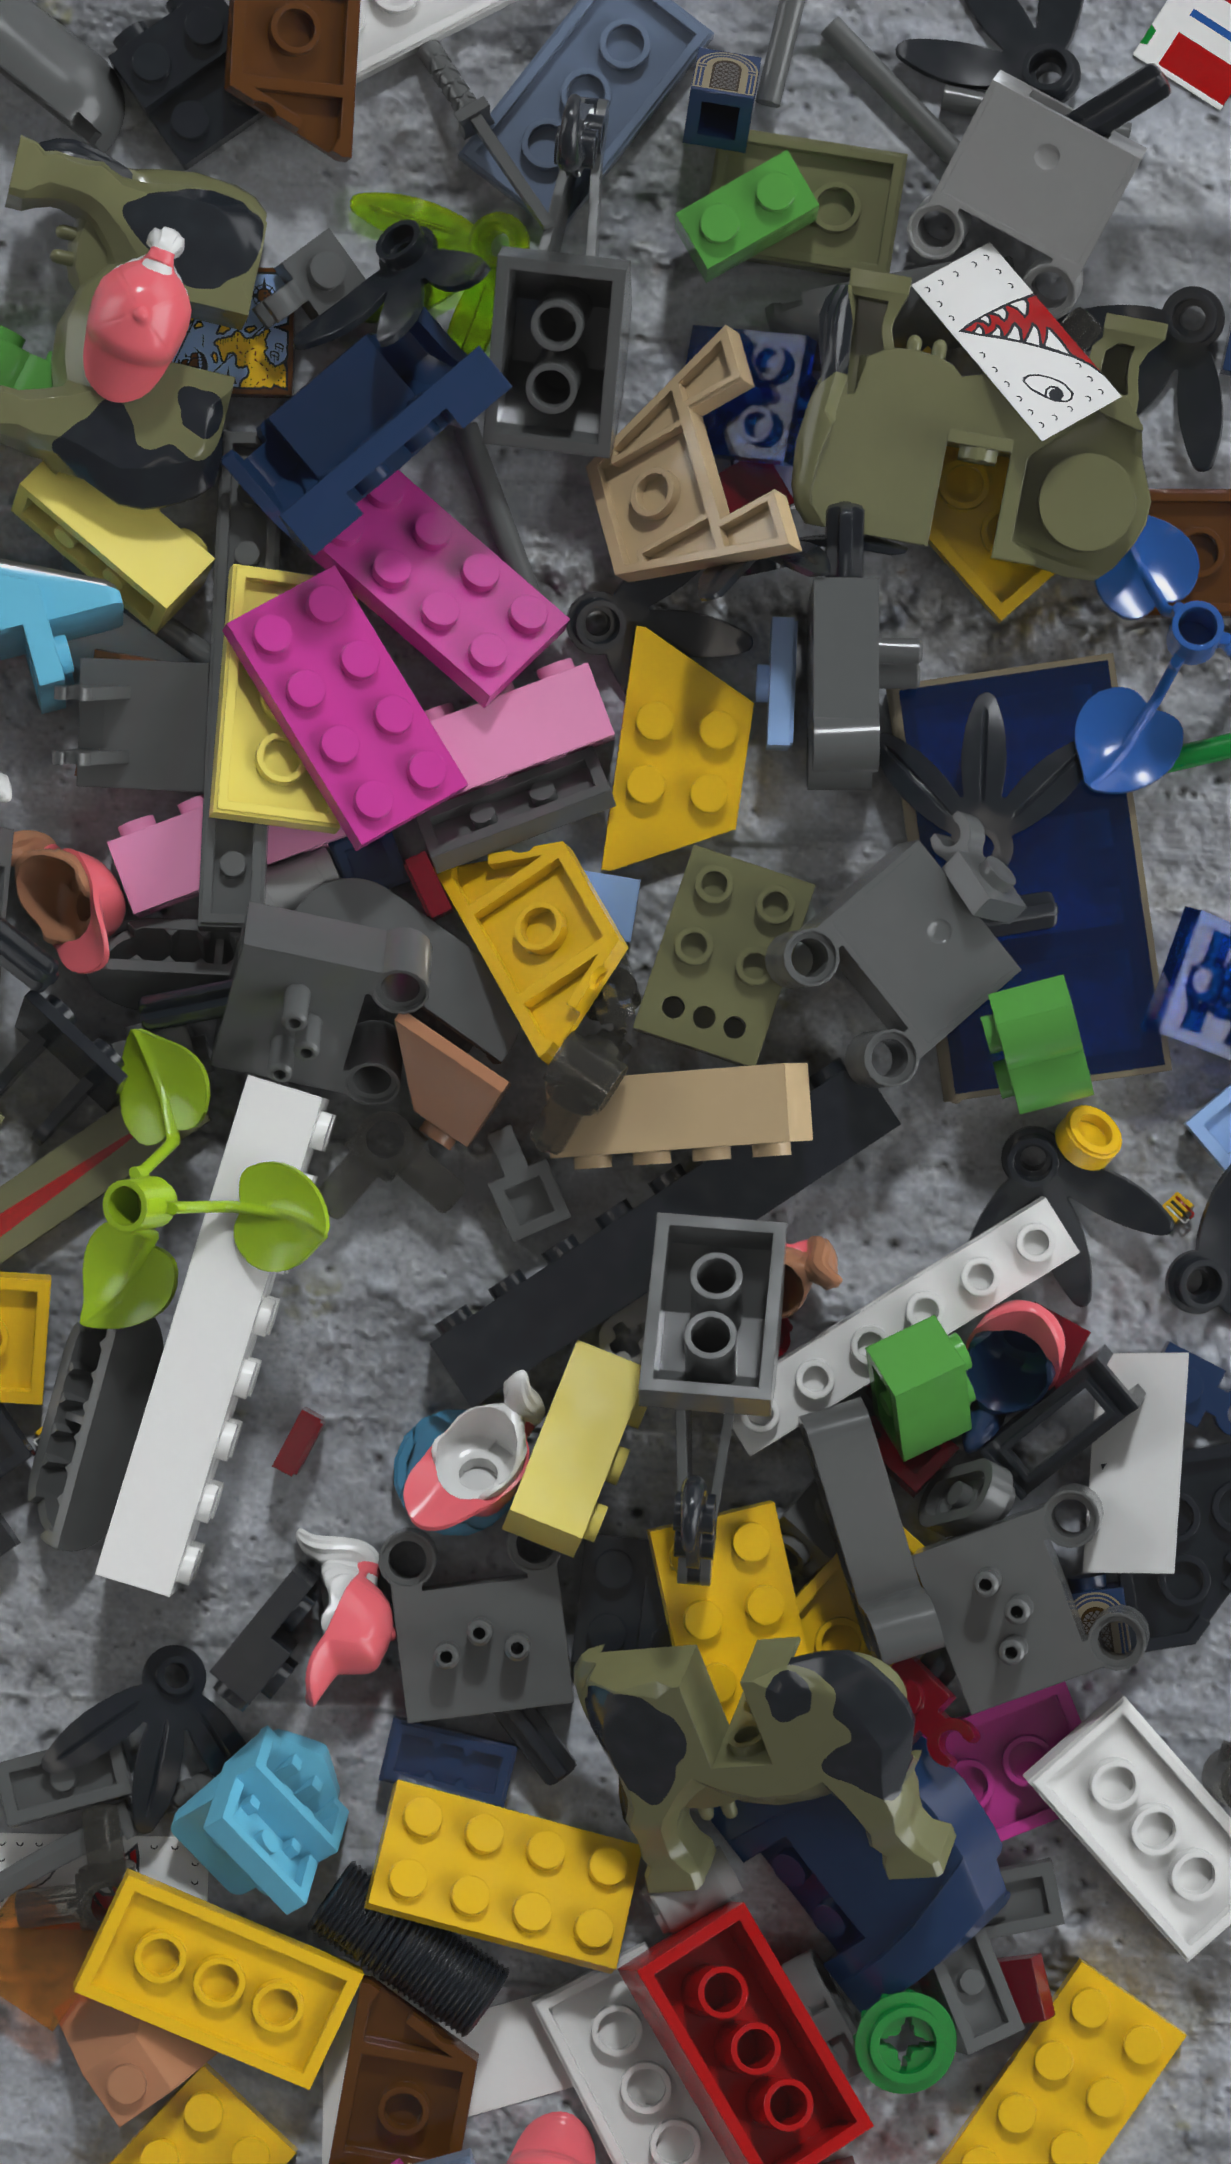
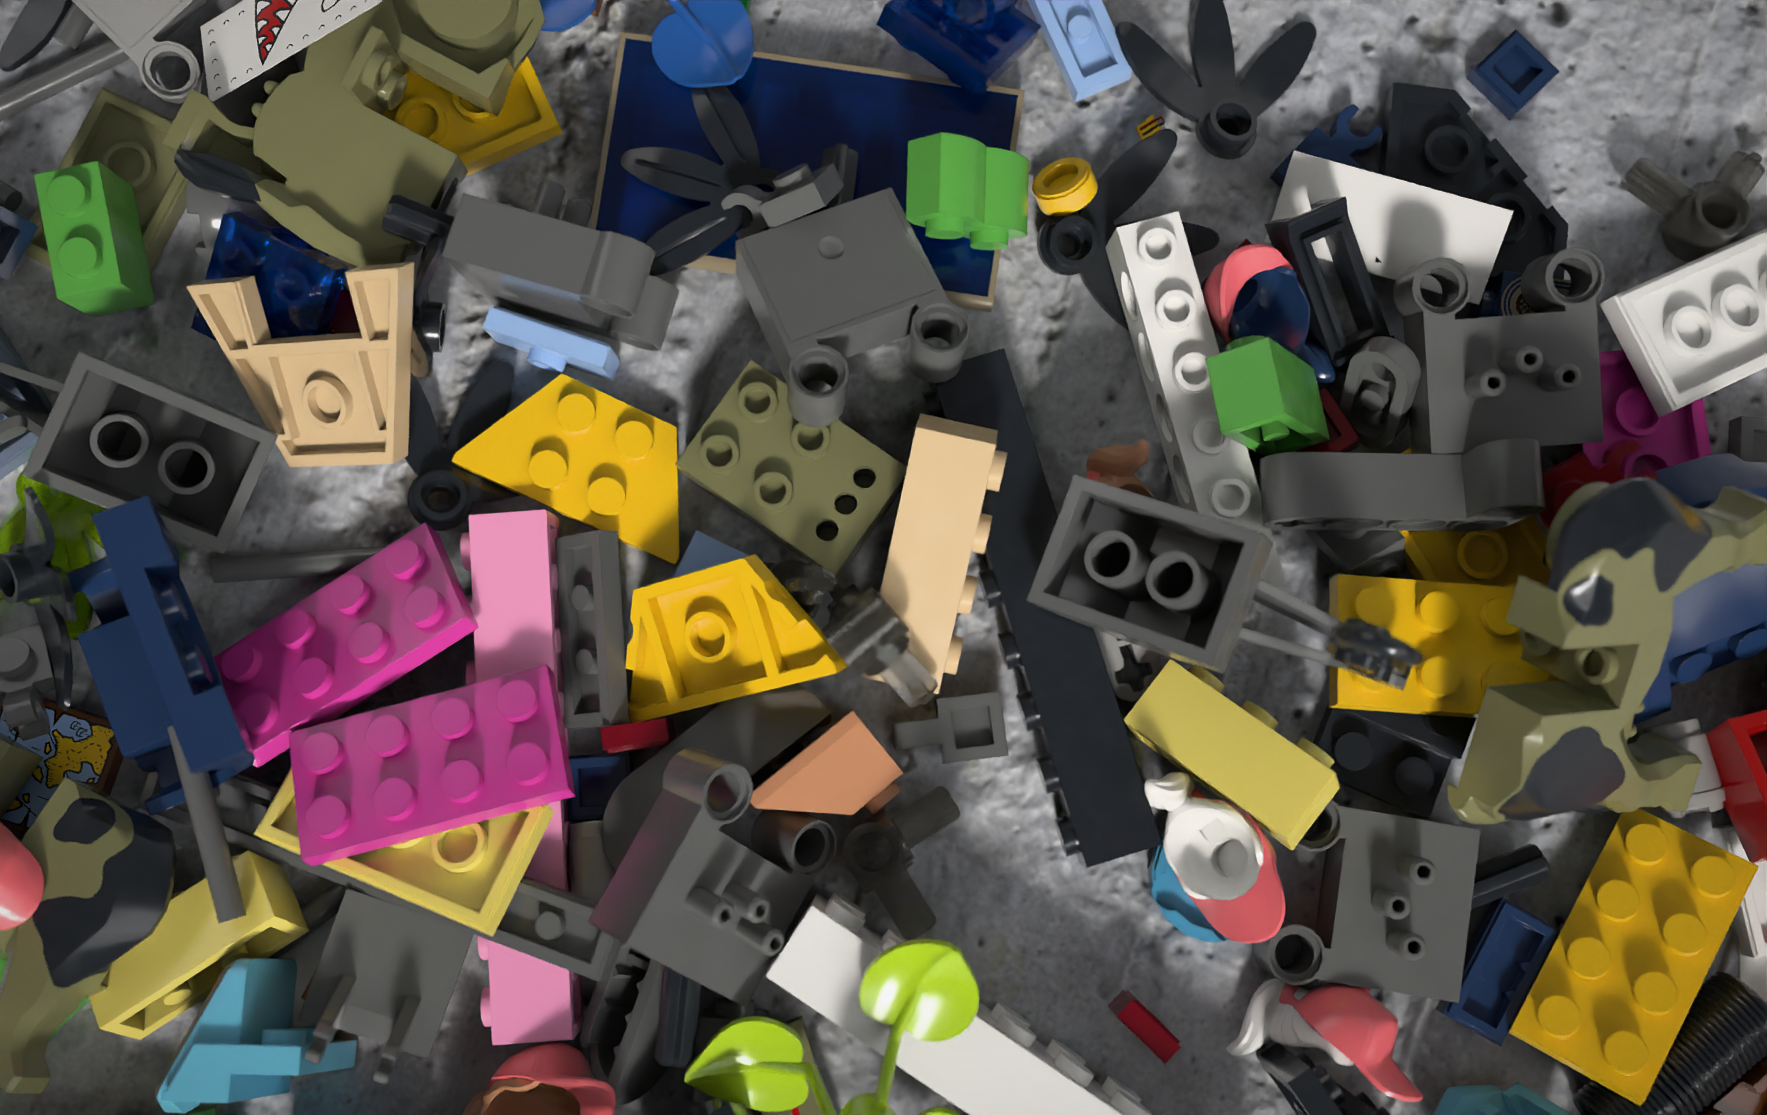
camera: 70 degrees left, 5 degrees down
none -> dark grey bar [167,726,247,924]

